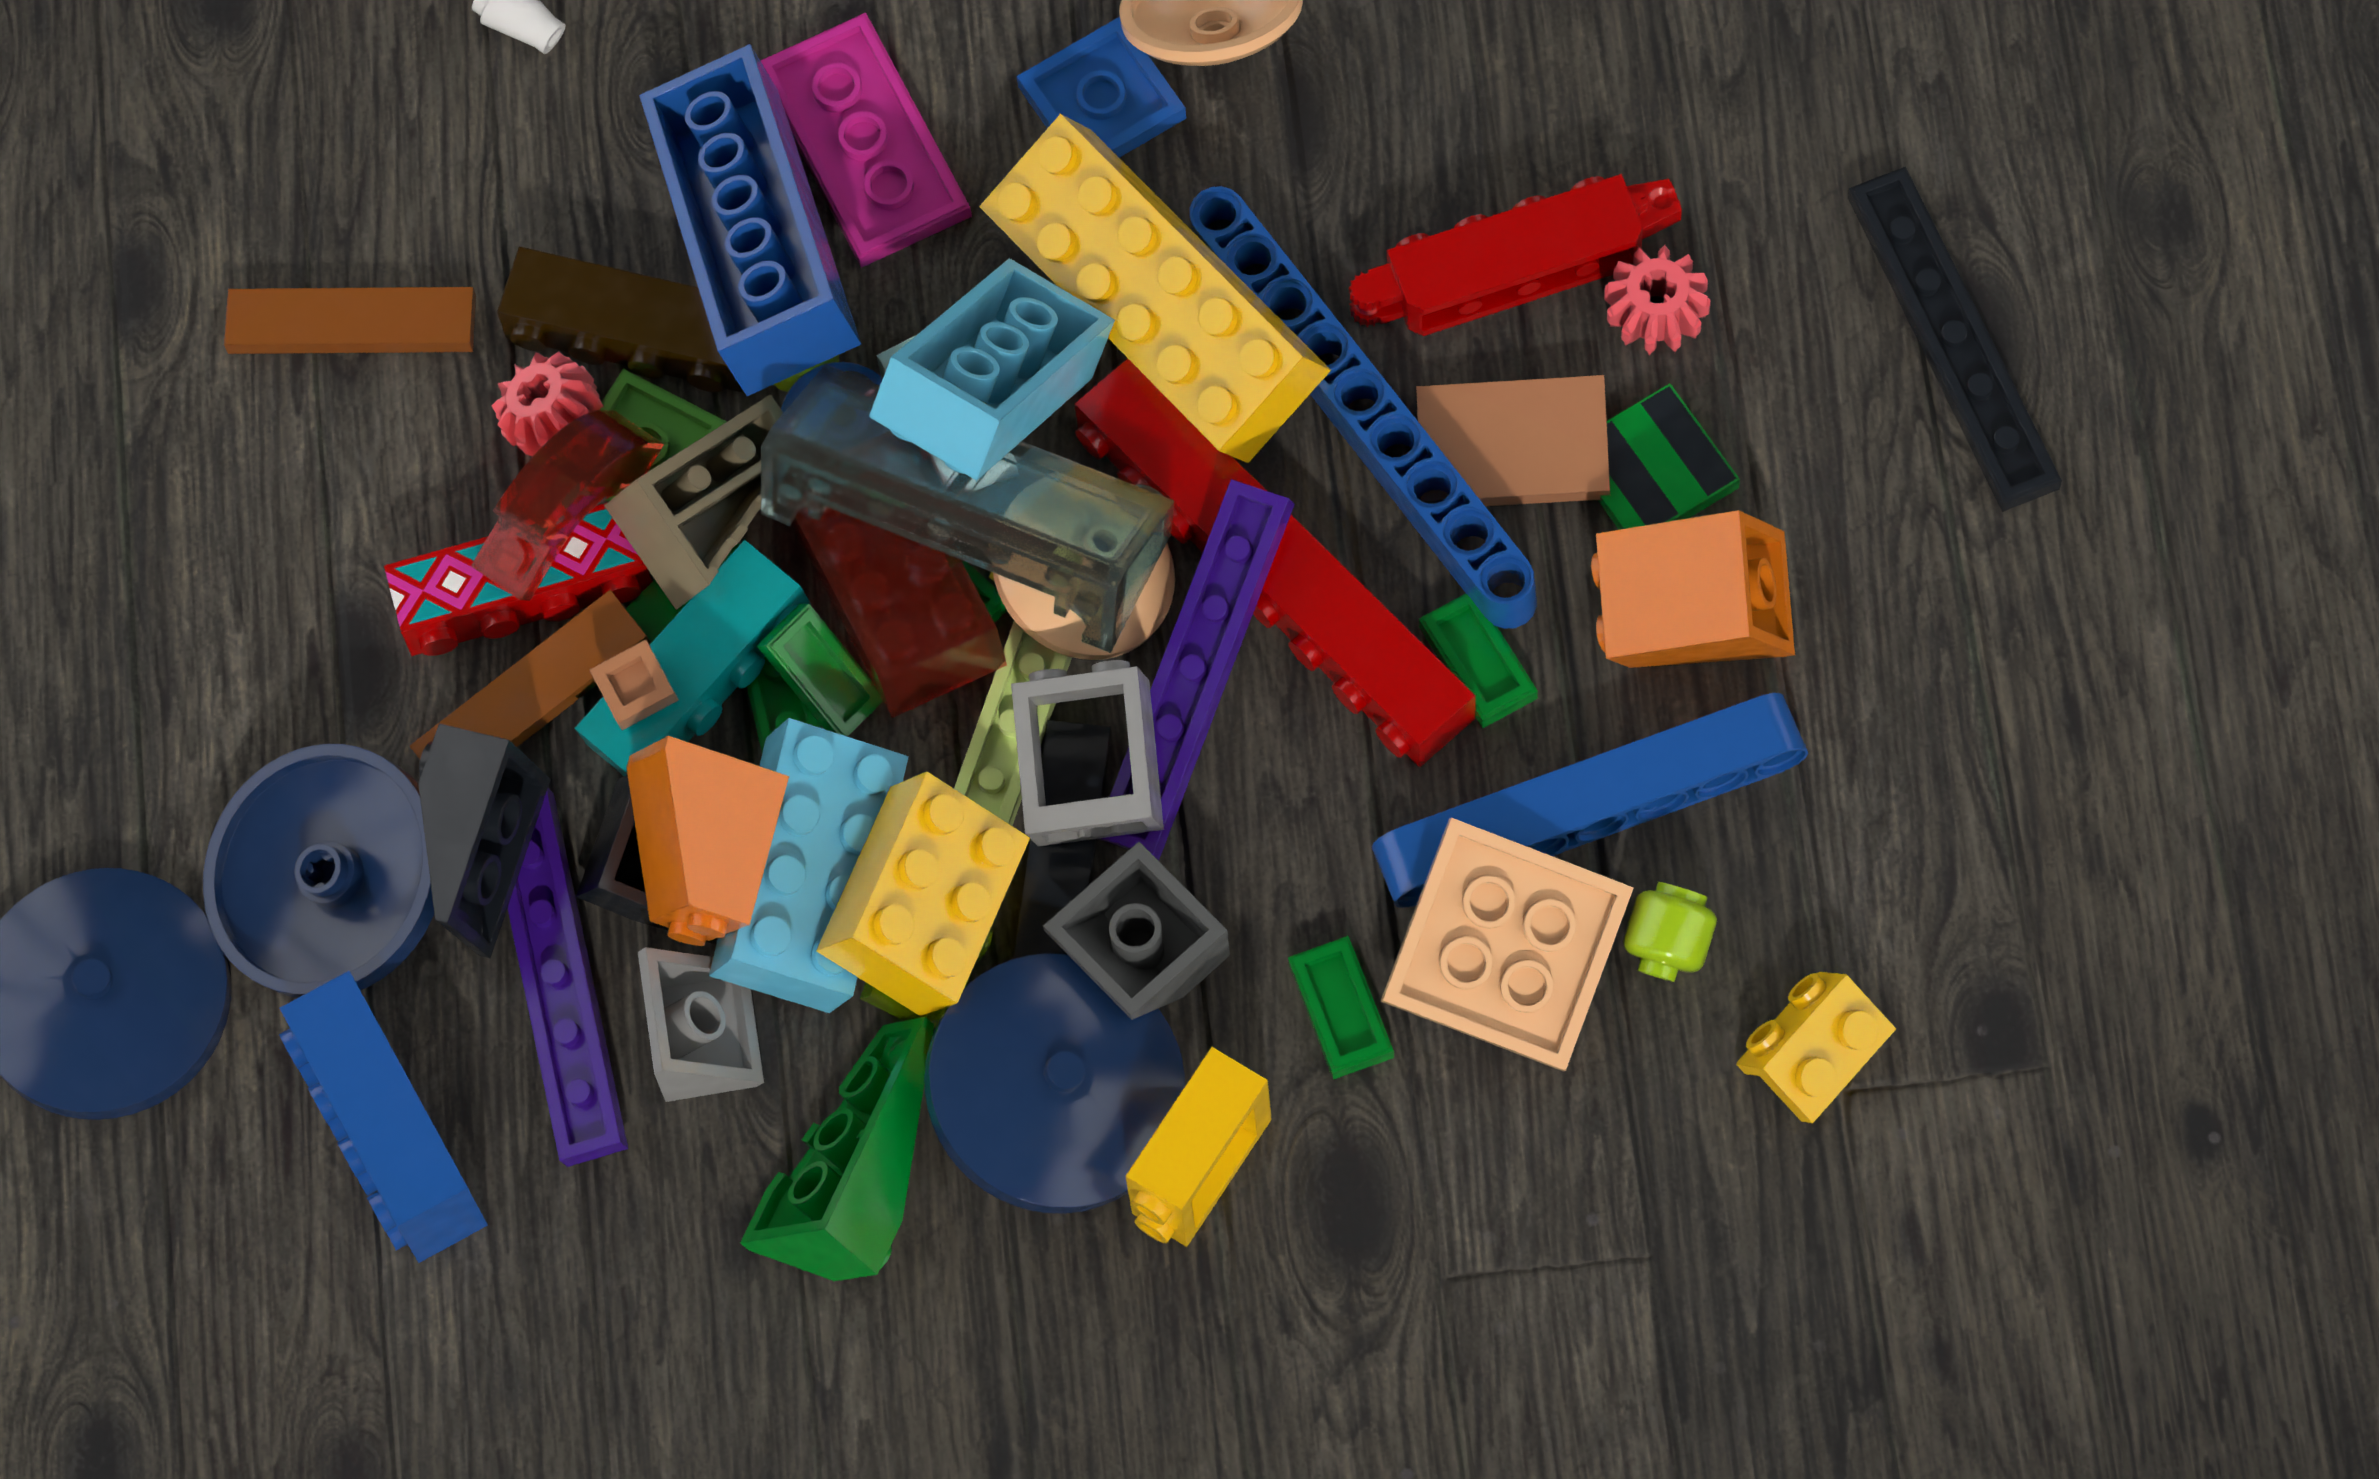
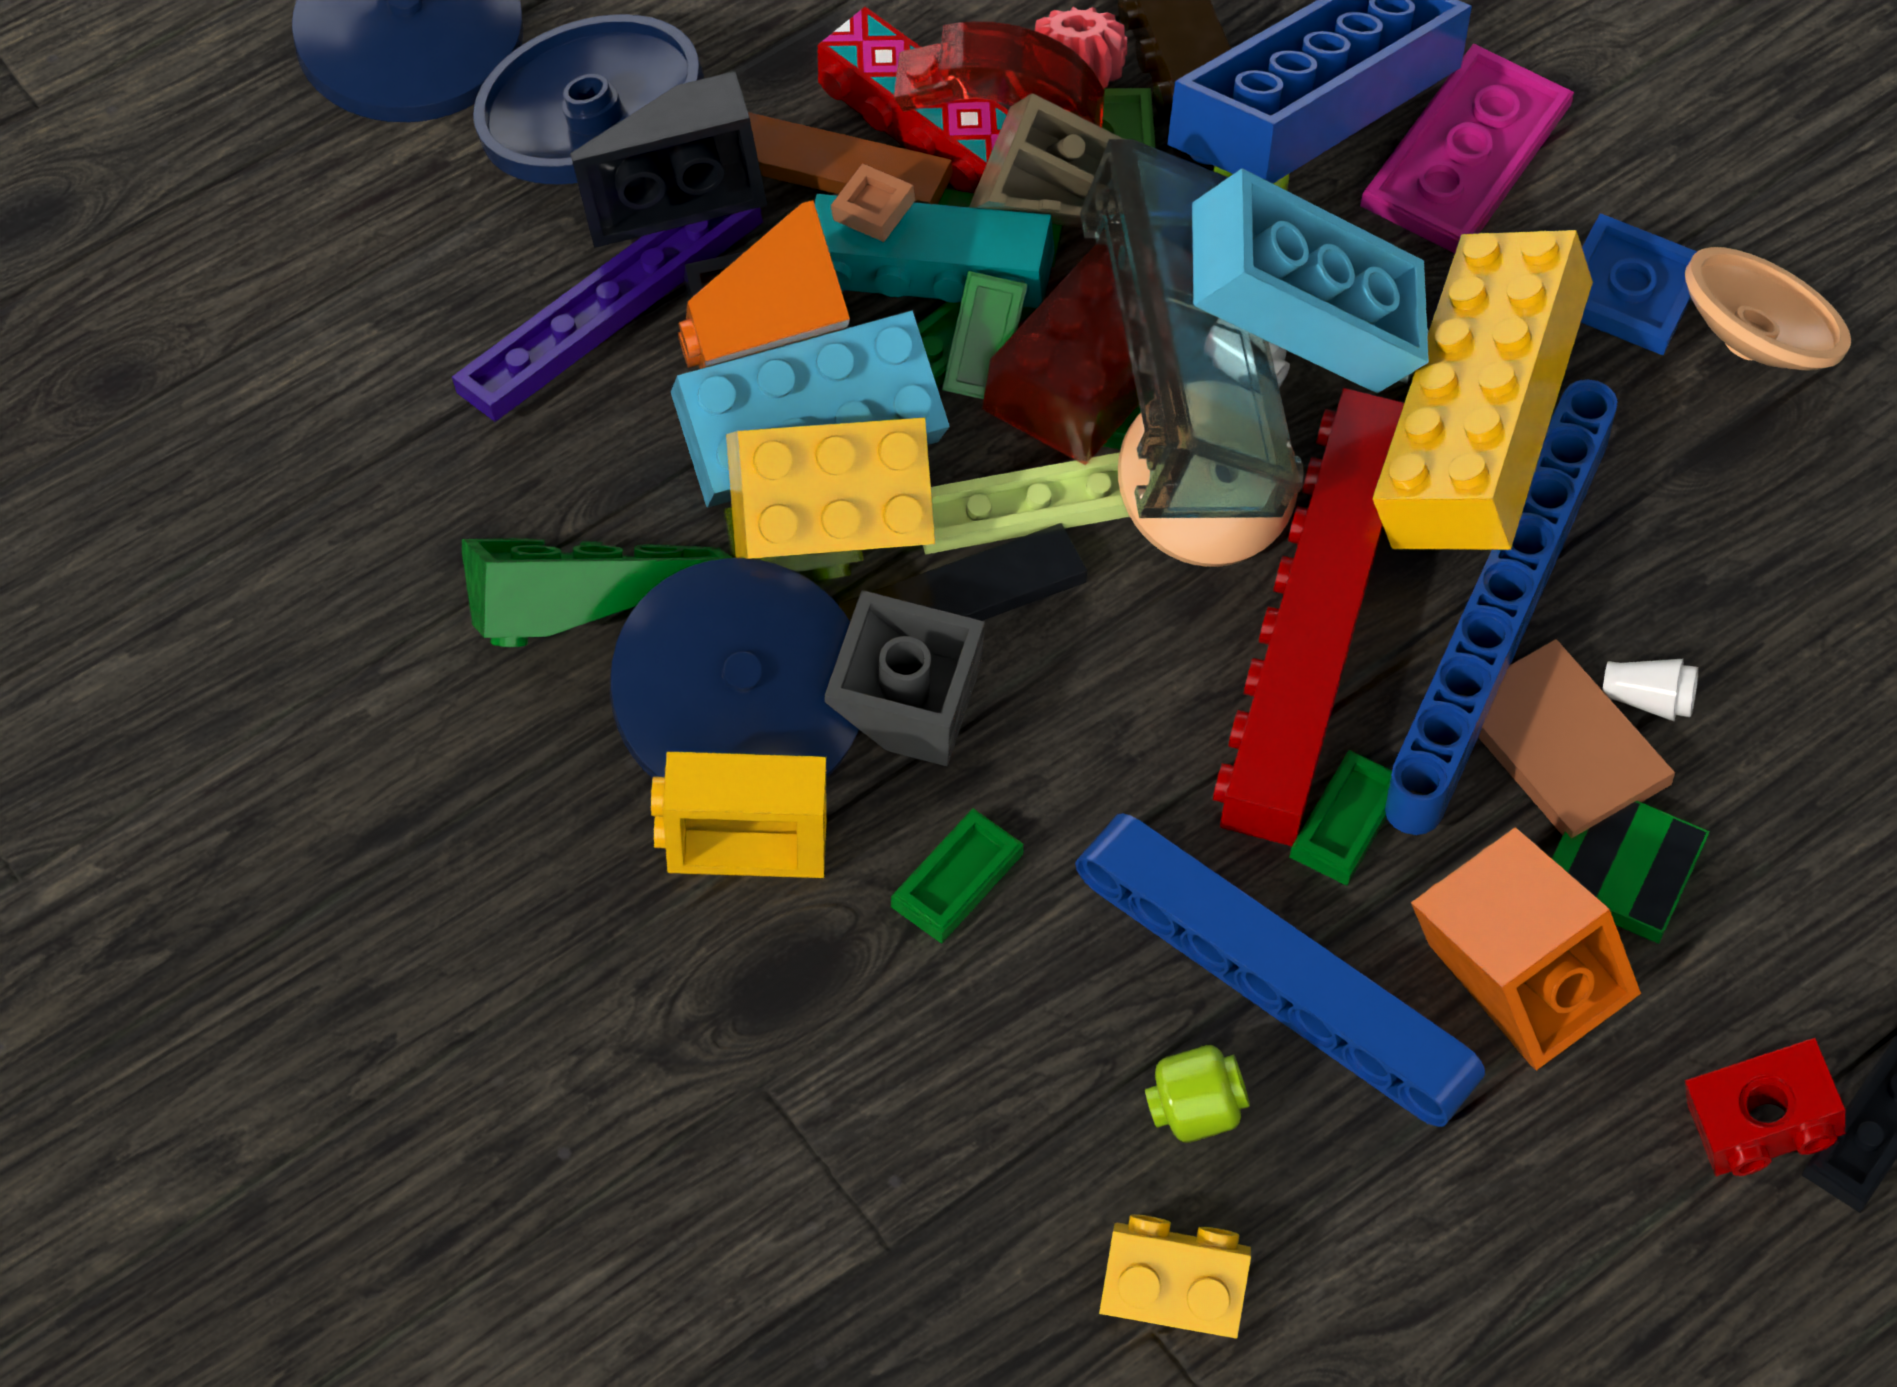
camera: 50 degrees right, 10 degrees down
blue brick [279,971,488,1263] -> none
light grey slope [638,947,764,1102] -> none
light grey window [1011,660,1164,847] -> none
dark purple plate [1098,479,1295,861] -> none
red hinge [1349,174,1682,336] -> none
light nougat plate [1381,818,1633,1071] -> none
coral gear [1604,245,1710,355] -> none
none -> white cone [1603,659,1699,721]
none -> red brick [1685,1038,1845,1176]

